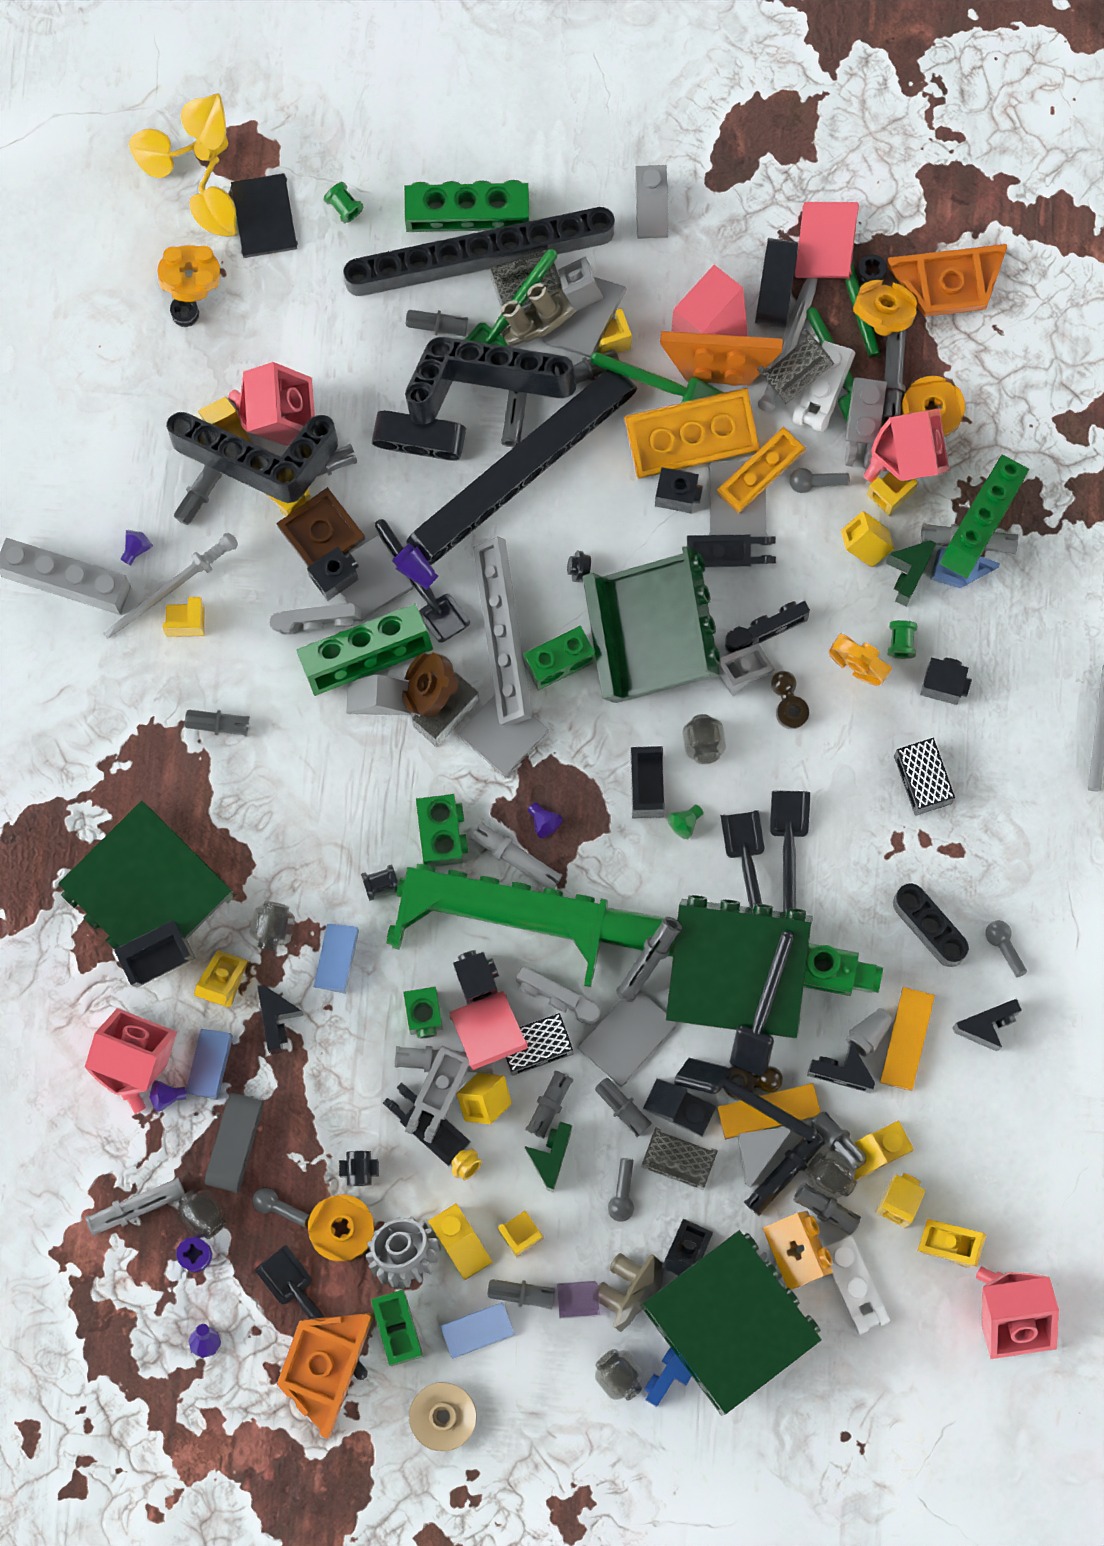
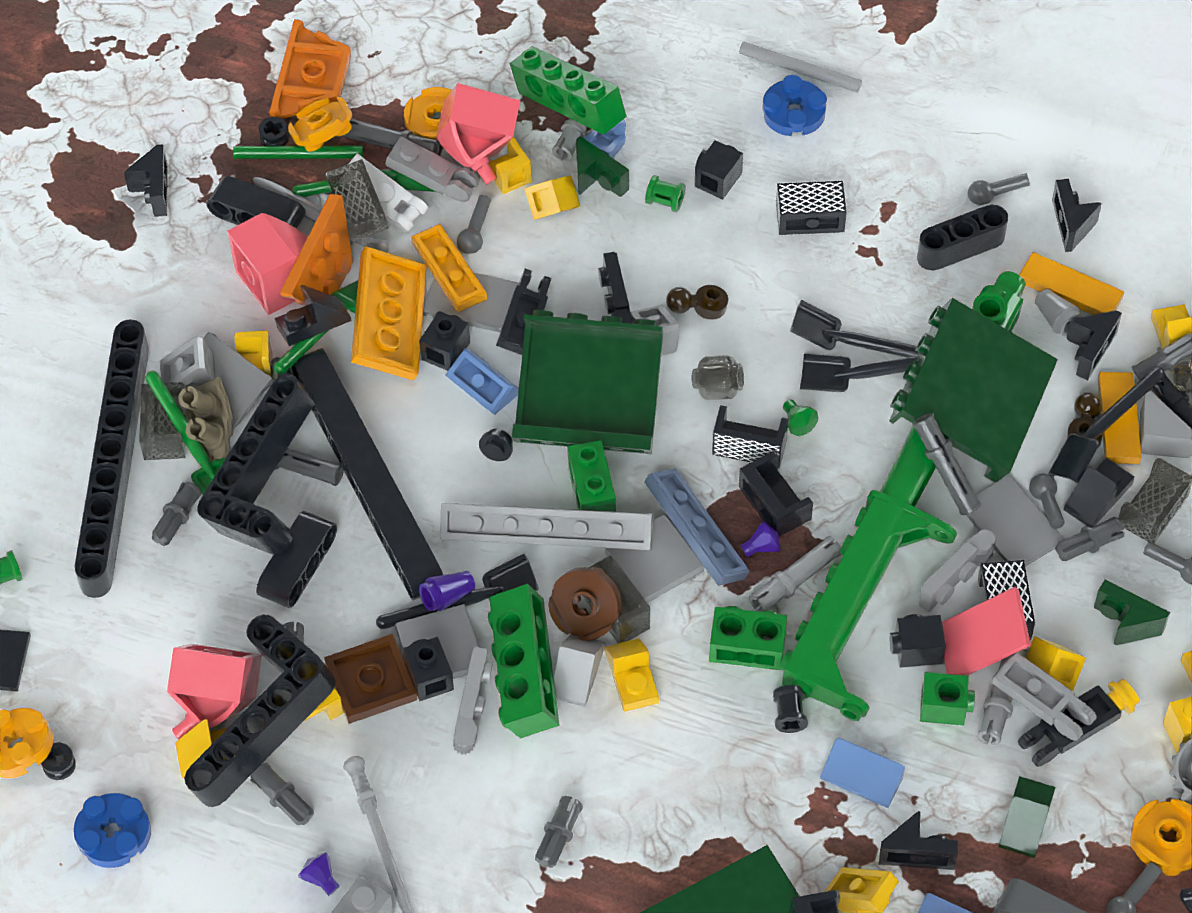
camera: 75 degrees left, 20 degrees down
yellow panel [163,597,205,637] -> none
clear smoke head [249,901,295,951] -> none
black gear [339,1151,379,1186] -> none
green brick [404,180,529,232] -> none
dark grey pin [525,1070,574,1139] -> none
light grey slope [635,165,668,239] -> none
black piece [729,930,794,1076] -> none
coral piece [794,202,859,279] -> none
light orange plate [828,633,892,686] -> none
none -> blue plate [74,793,151,868]
none -> black slope [124,144,168,217]
none -> black slope [274,285,352,346]
none -> medium blue slope [445,348,519,415]
none -> yellow slope [604,638,659,712]
none -> sand blue tile [644,468,750,586]
none -> black panel [739,451,813,537]
none -> blue plate [762,75,827,136]
none -> slope [998,776,1055,858]
none -> dark grey bar [1029,473,1065,529]

